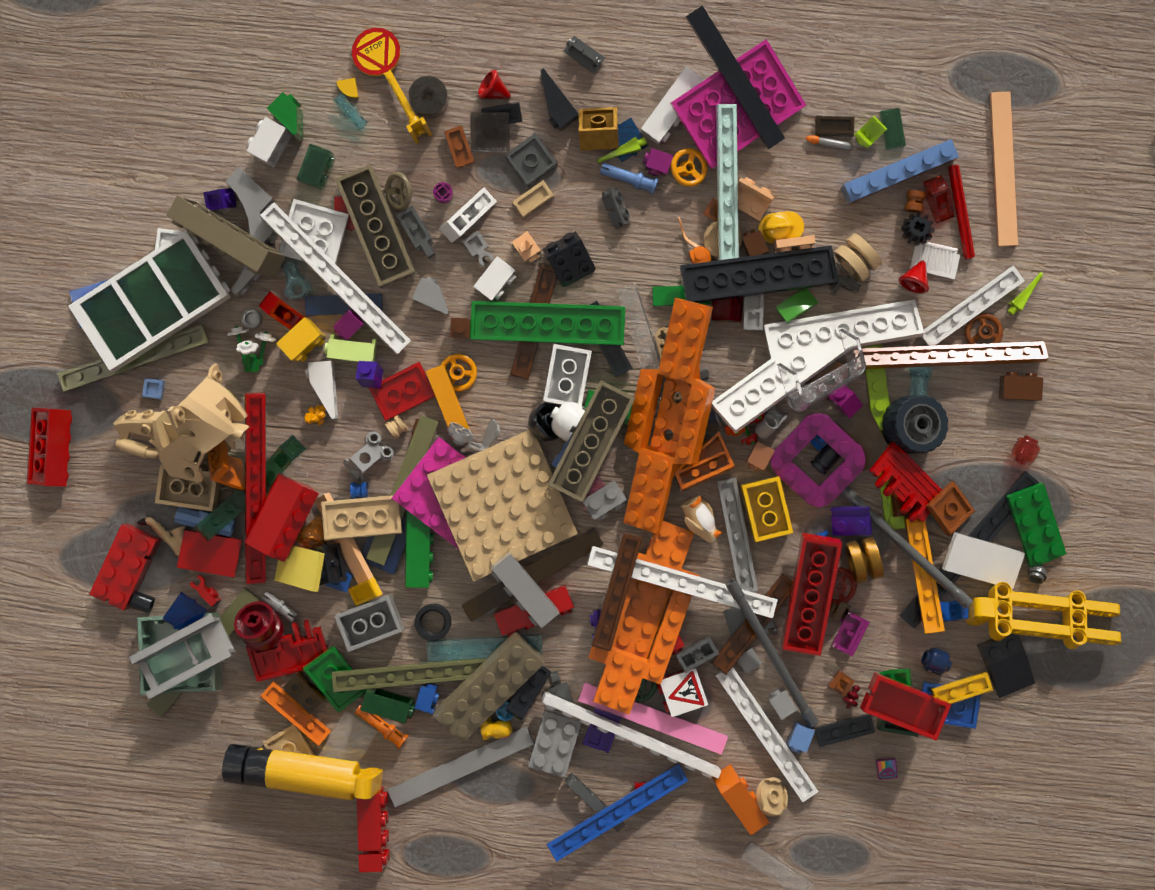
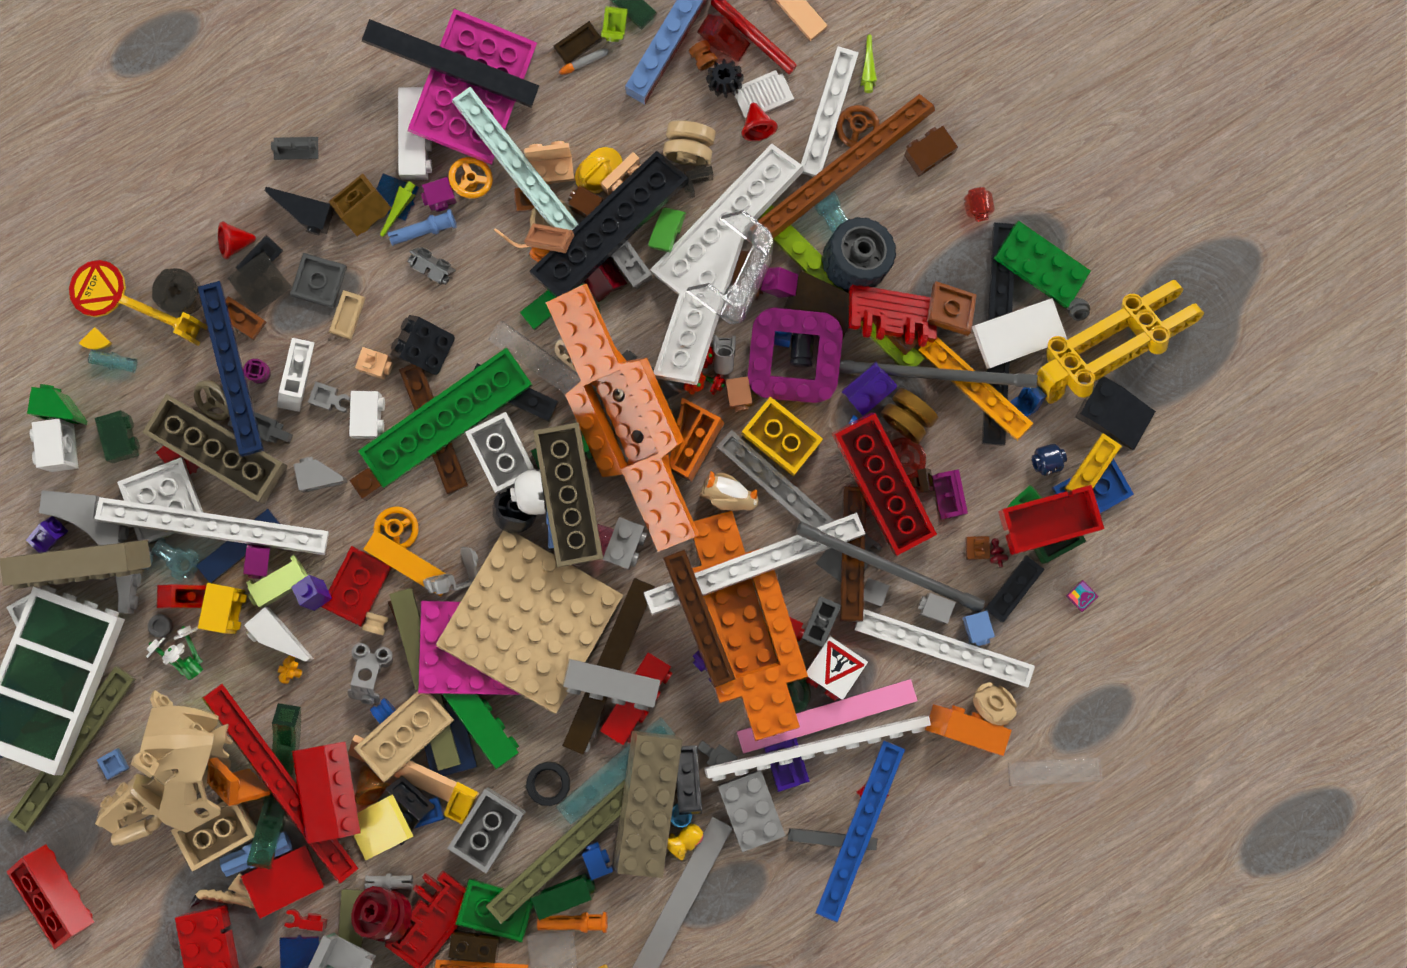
camera: 40 degrees left, 5 degrees down
none -> dark blue plate [198,281,264,457]
none -> nougat tile [524,223,574,253]

